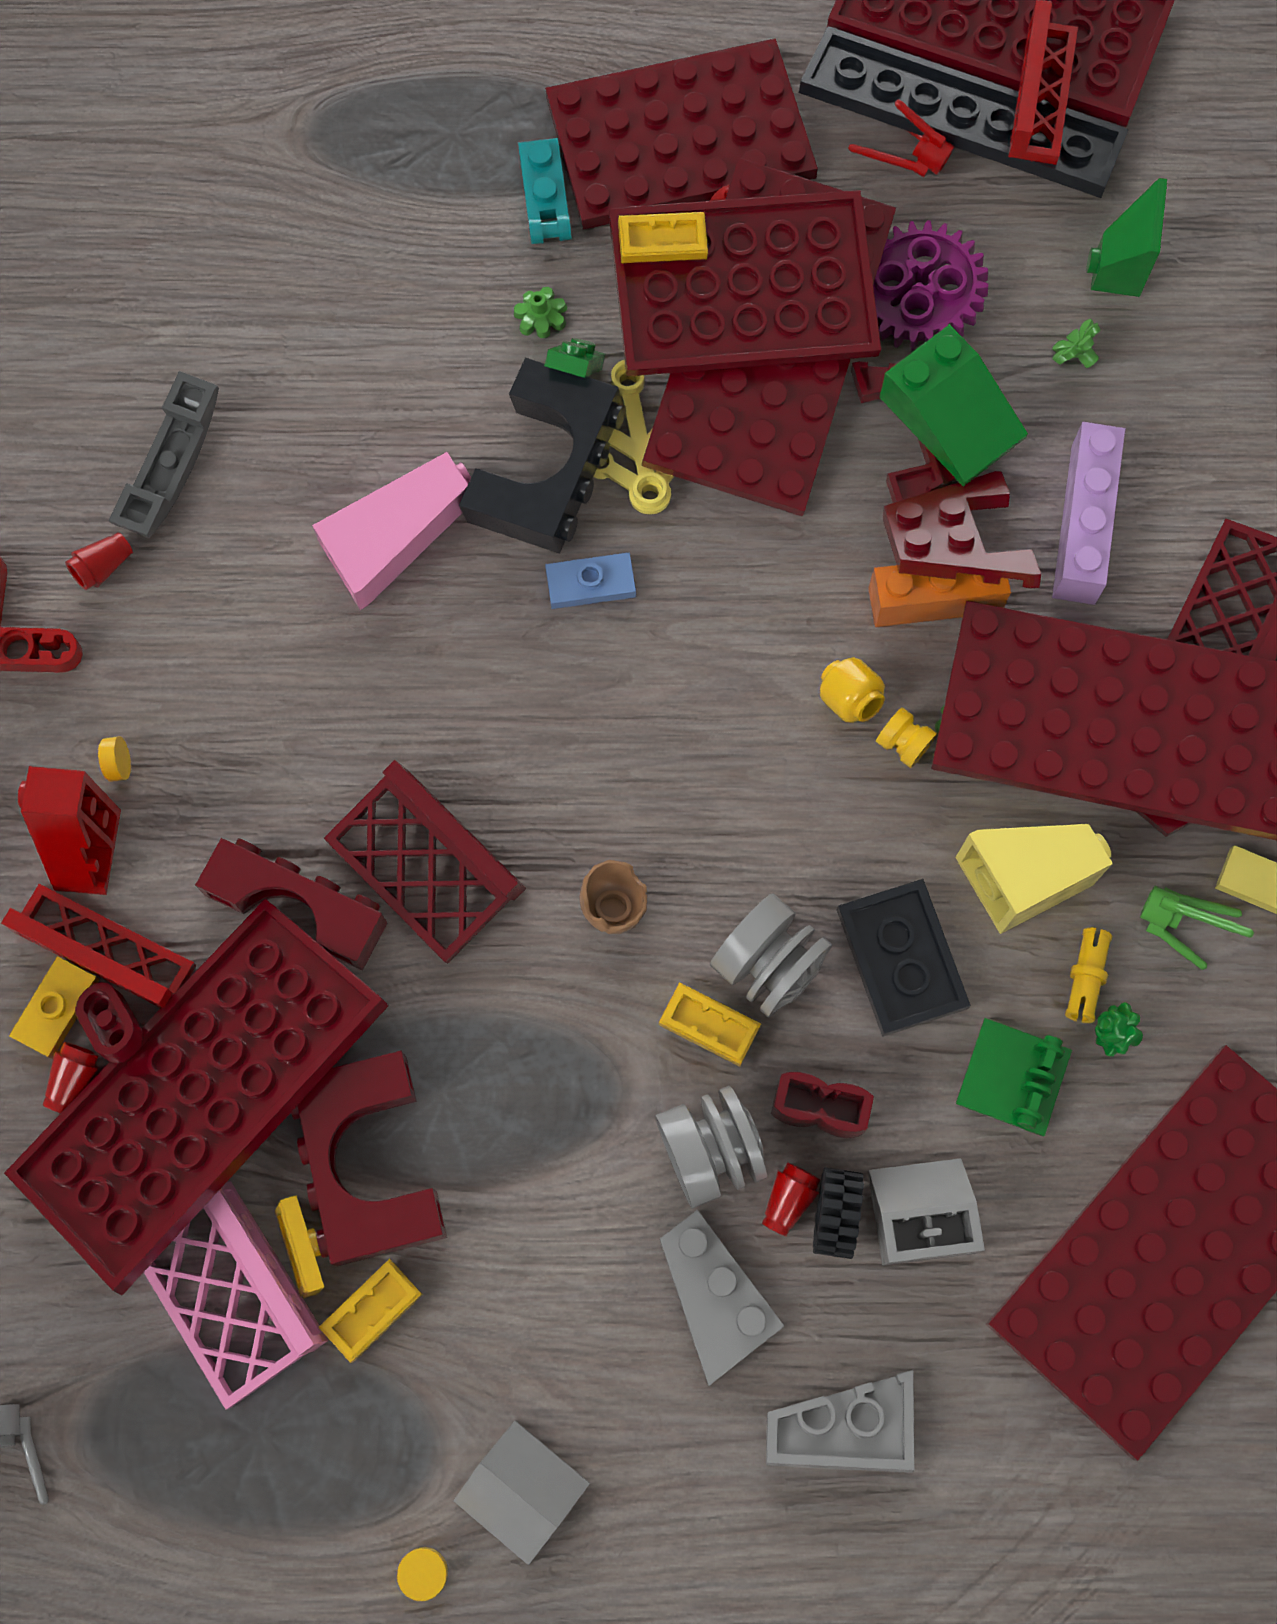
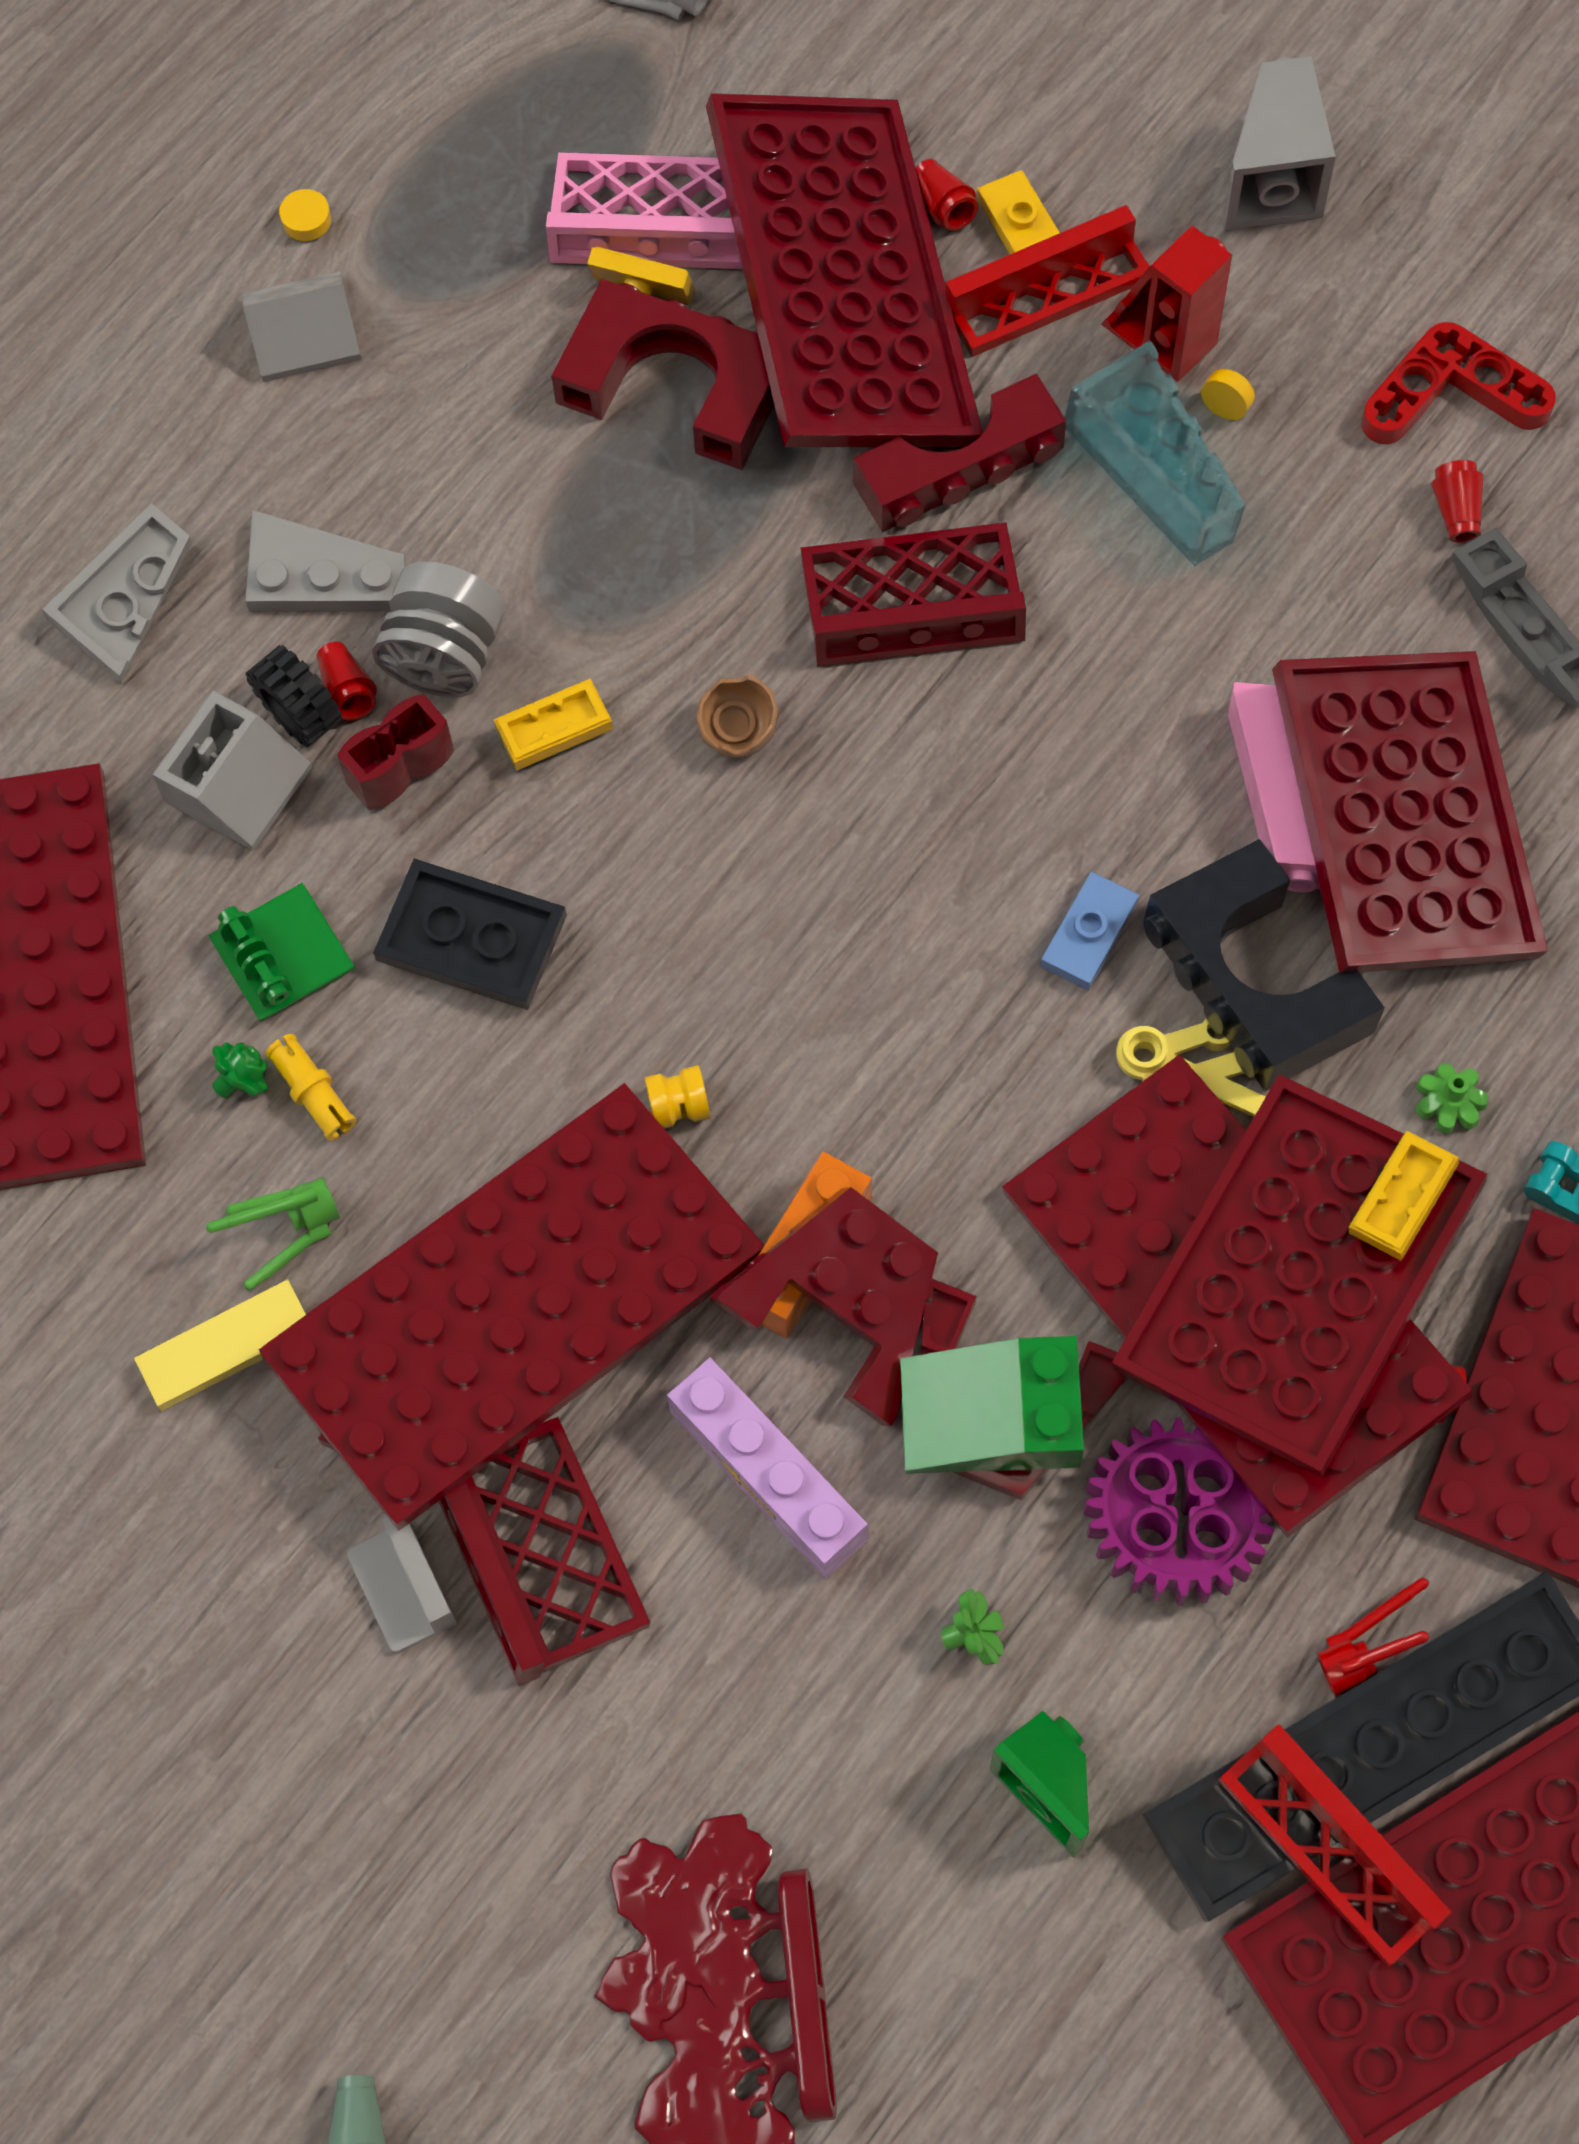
camera: 130 degrees right, 5 degrees down
dark red plate [75,982,143,1063] -> none
yellow plate [319,1259,423,1363] -> none
green plate [544,338,606,378] -> none
light grey wheel [710,893,832,1018] -> none
yellow head [820,657,885,723] -> none
light yellow slope [955,824,1113,934] -> none
none -> clear light blue wedge [1064,340,1246,566]
none -> dark red plate [1272,651,1548,973]

